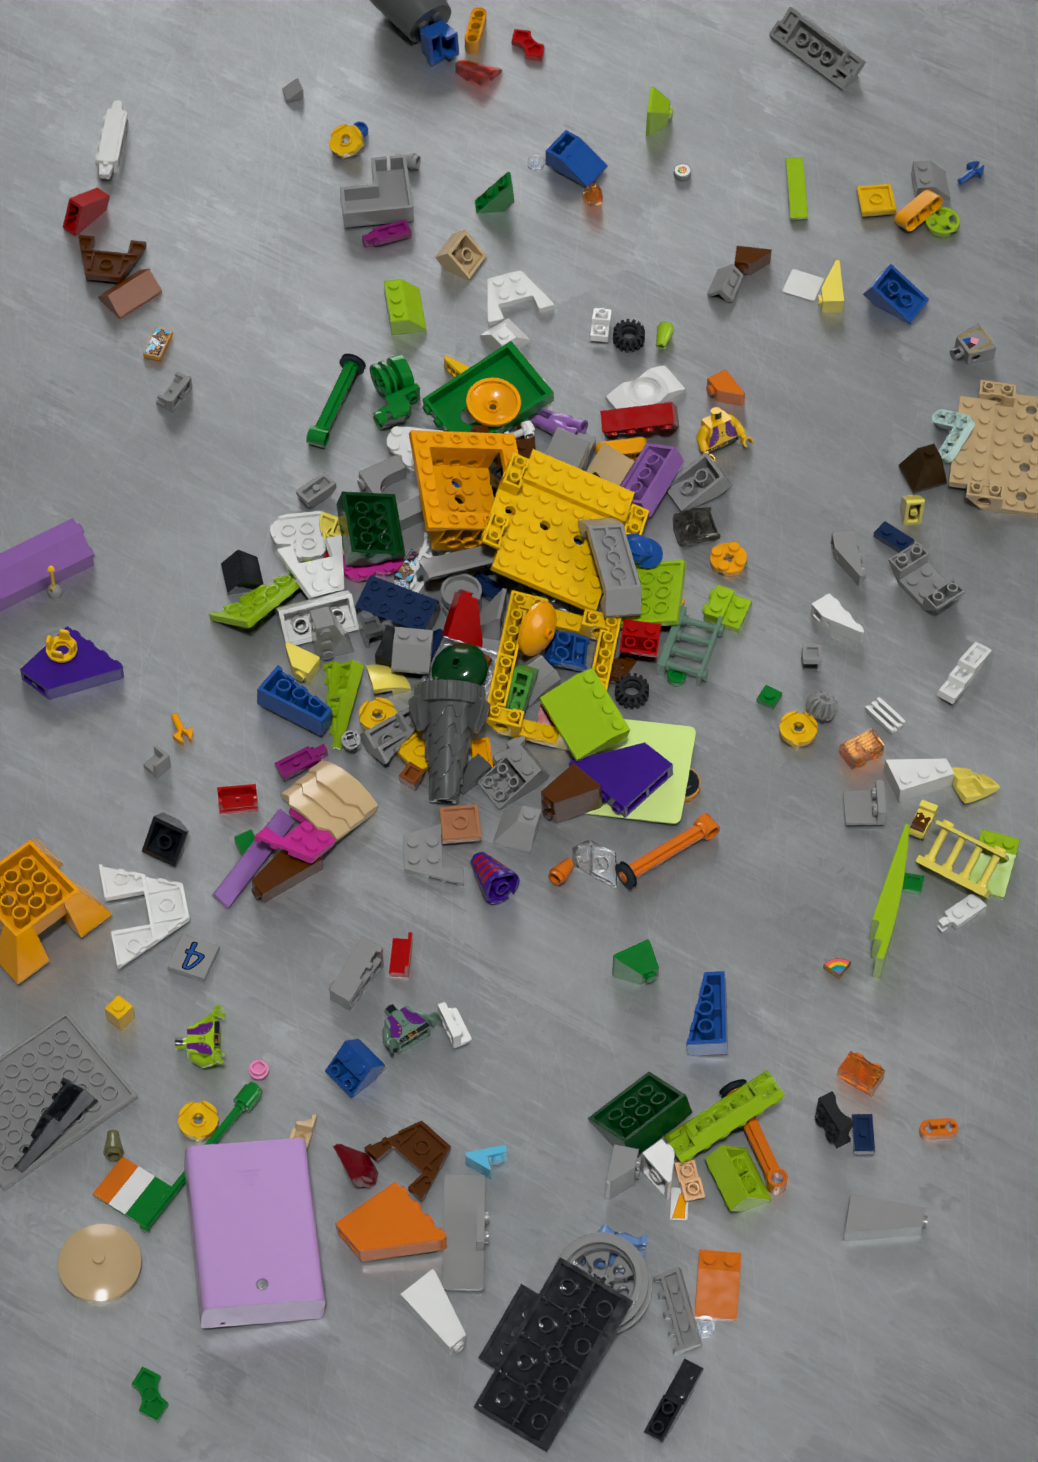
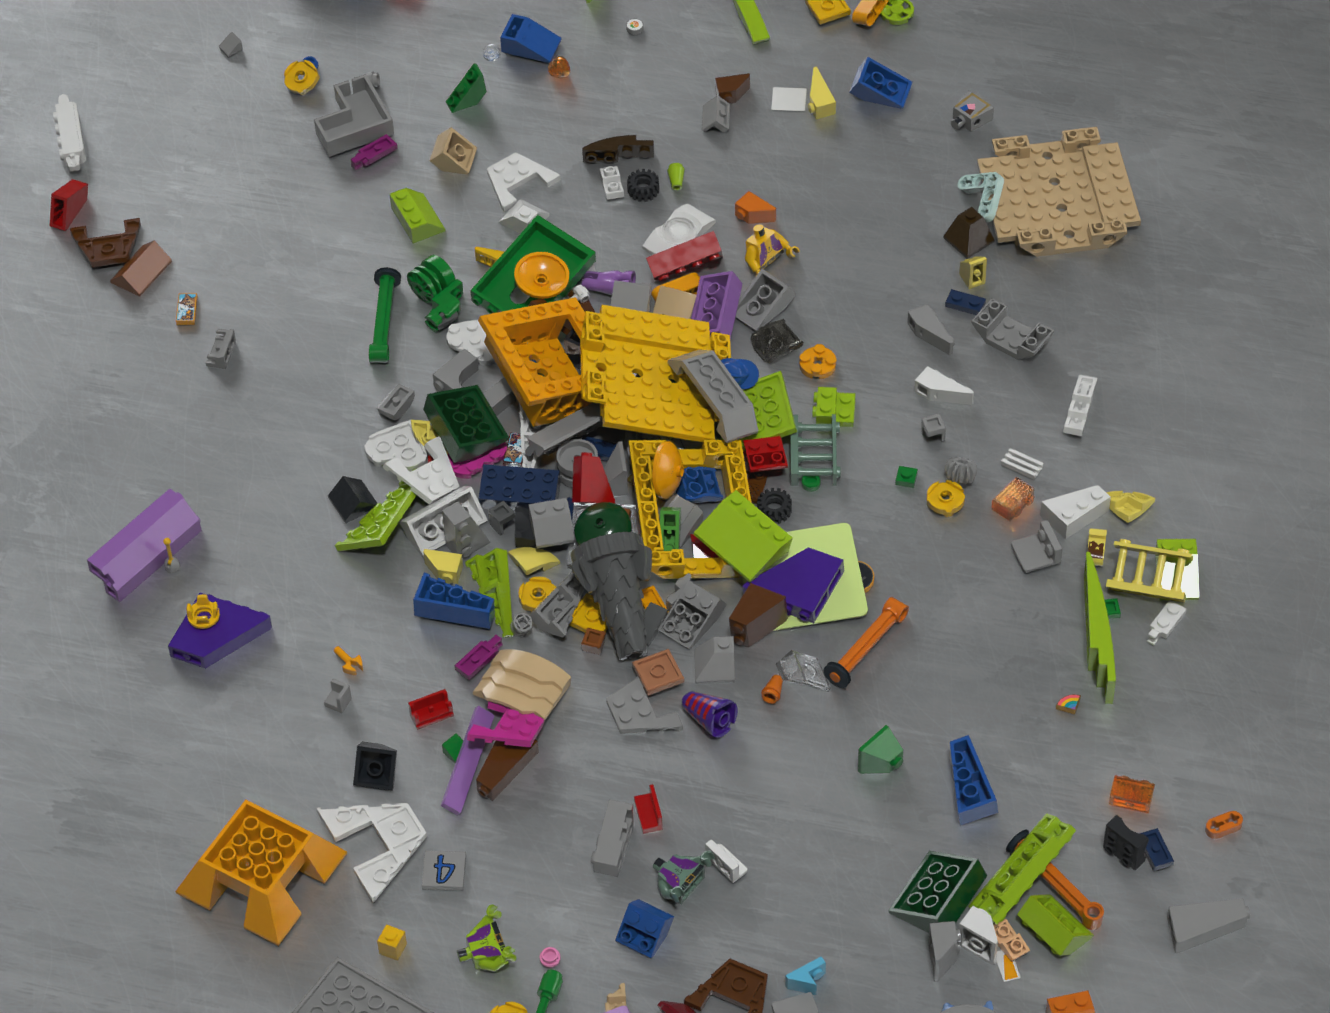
camera: 15 degrees left, 5 degrees down
none -> dark brown slope [582,135,654,163]

